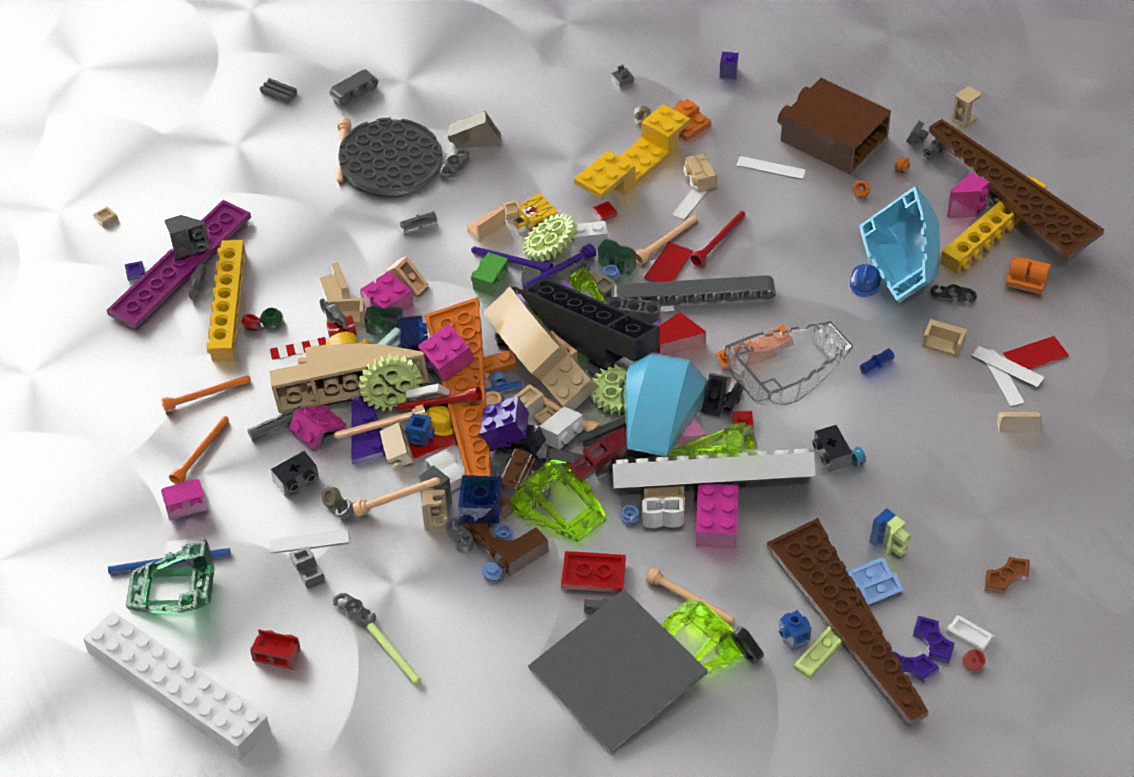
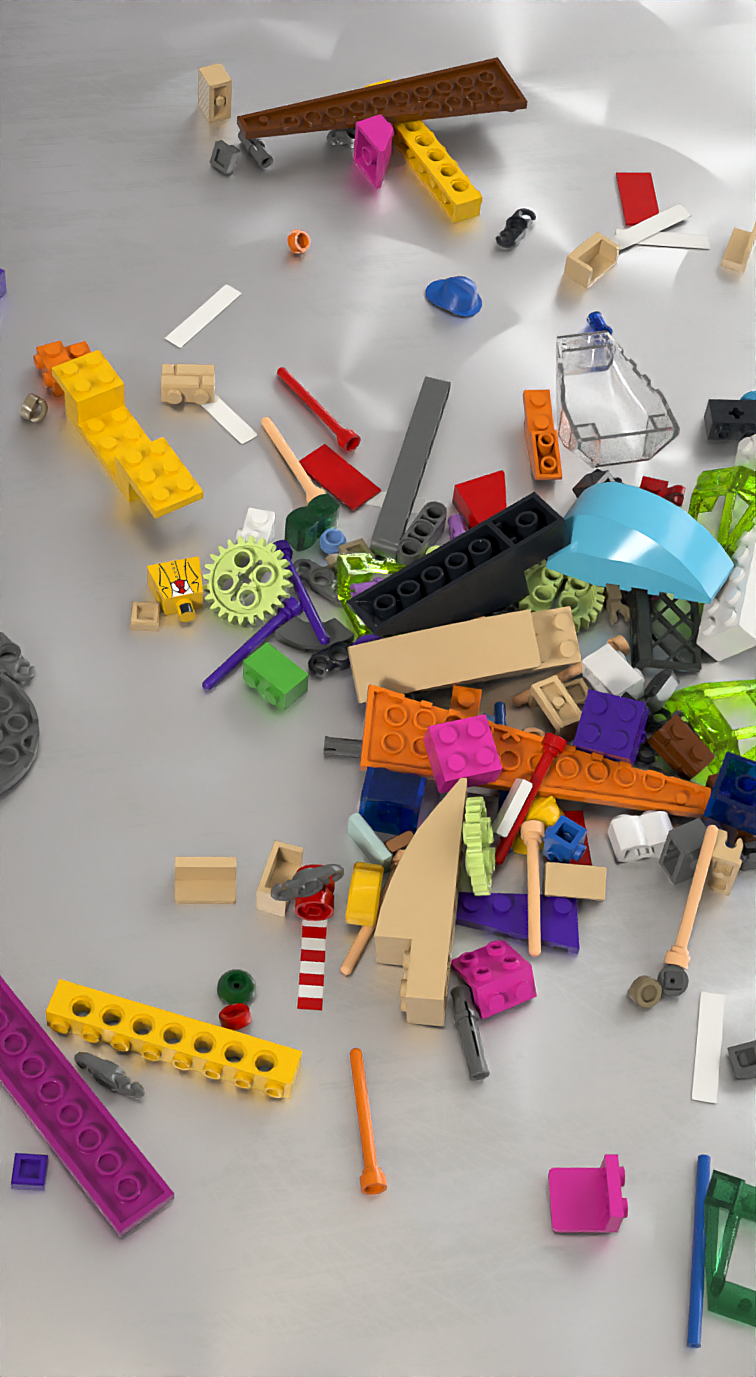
camera: 80 degrees left, 5 degrees up
dark grey slope [164,215,210,259] -> none
orange piece [168,416,229,484] -> none
black brick [271,451,319,496] -> none
dark pink piece [360,271,414,324] -> none
clear green brick [364,306,405,335] -> none
light nougat slope [385,256,429,296] -> none
dark grey pin [400,211,437,232] -> none
light nougat panel [467,207,506,241] -> none
dark red slope [568,427,631,483] -> none
red tile [593,201,617,221] -> none
reddish brown brick [777,78,891,175] -> none
medium azure windscreen [859,186,940,303] -> none
orange plate [894,156,910,173] -> none
orange plate [1005,256,1051,295] -> none

